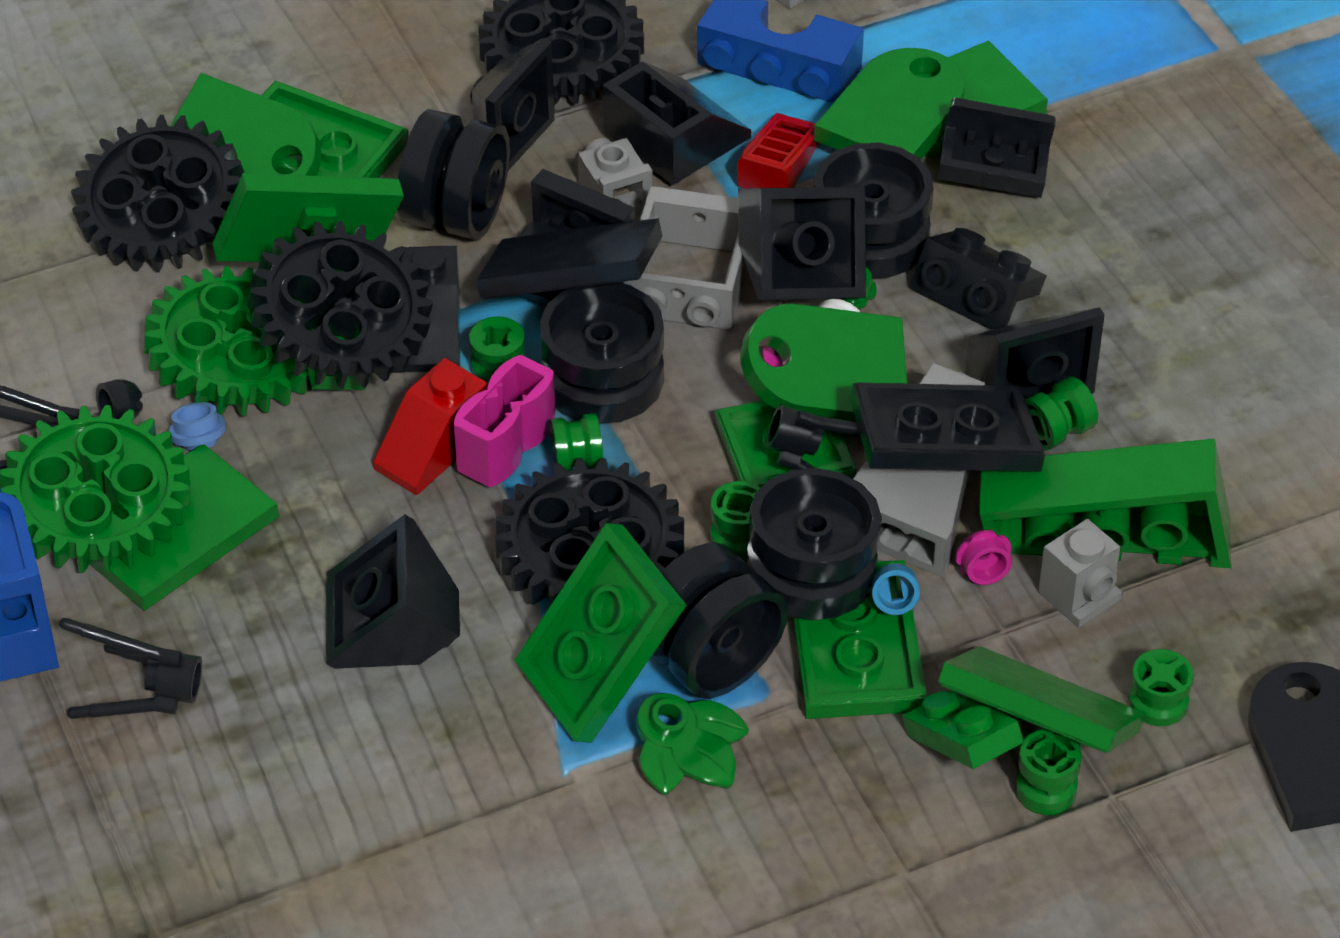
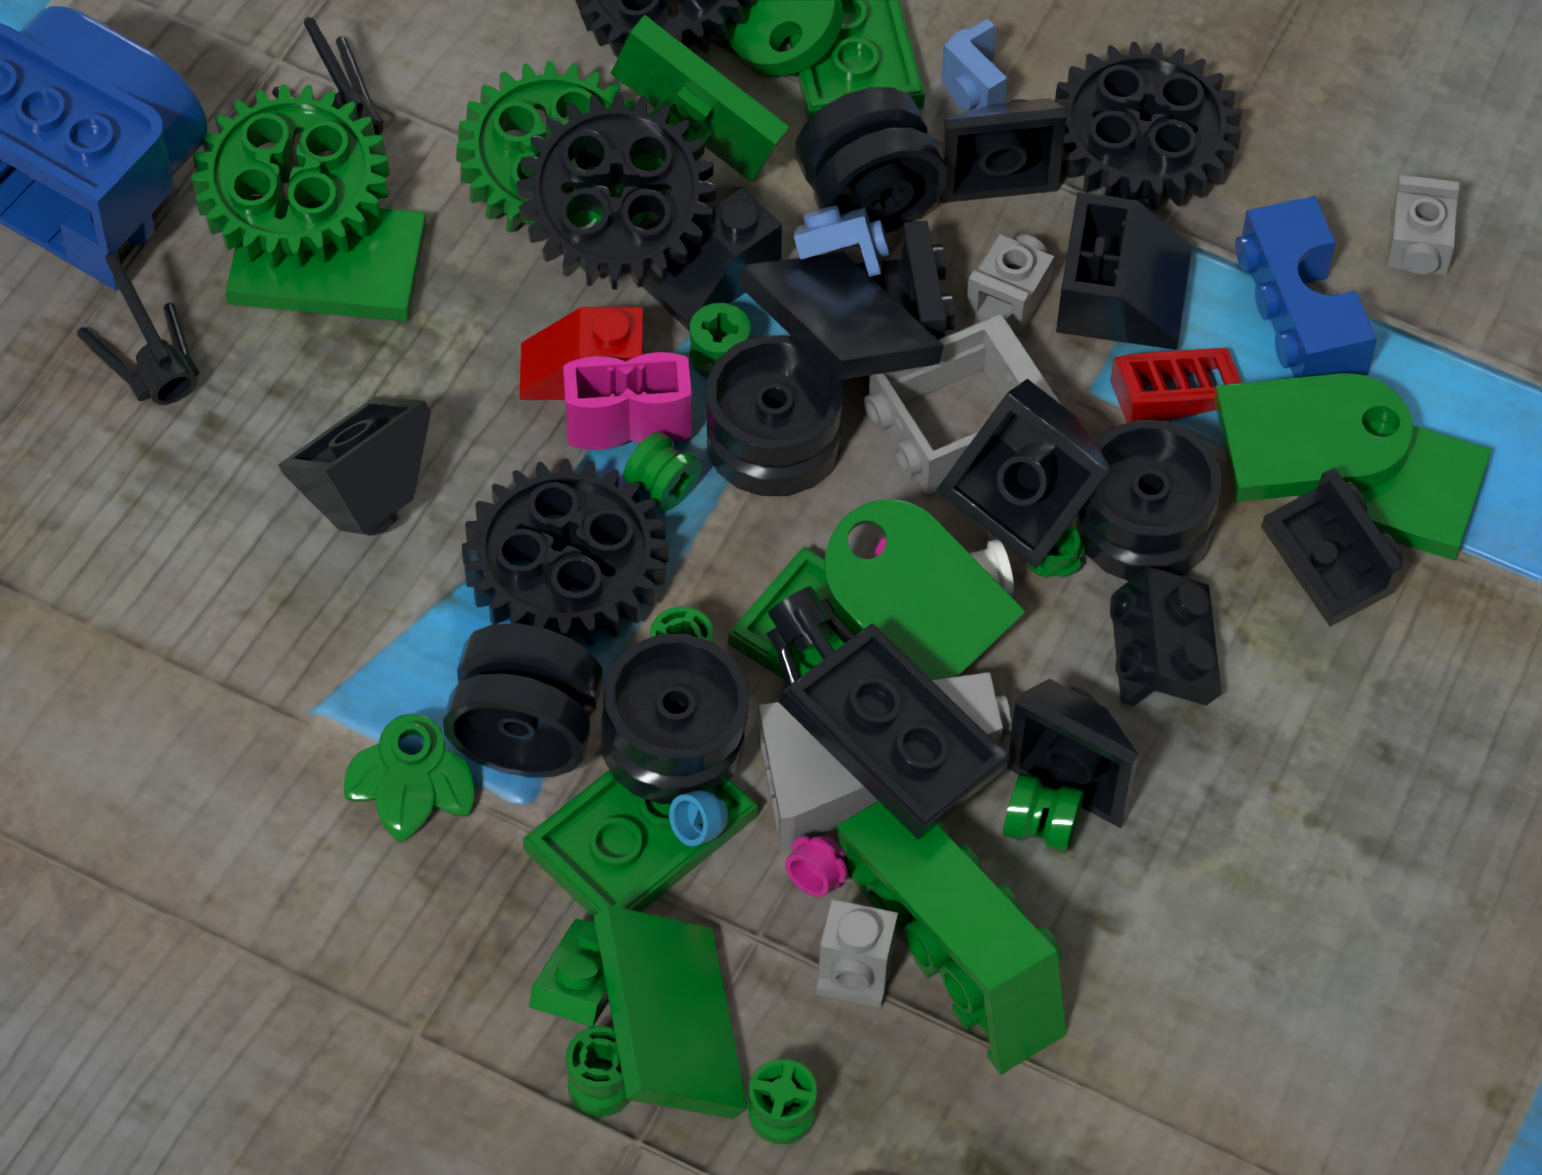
camera: 50 degrees right, 10 degrees up
black hinge [96,379,143,419] -> none
medium blue plate [169,402,227,451] -> none
green plate [515,523,687,743] -> none
none -> medium blue bracket [793,206,890,277]
none -> medium blue bracket [941,19,1007,111]

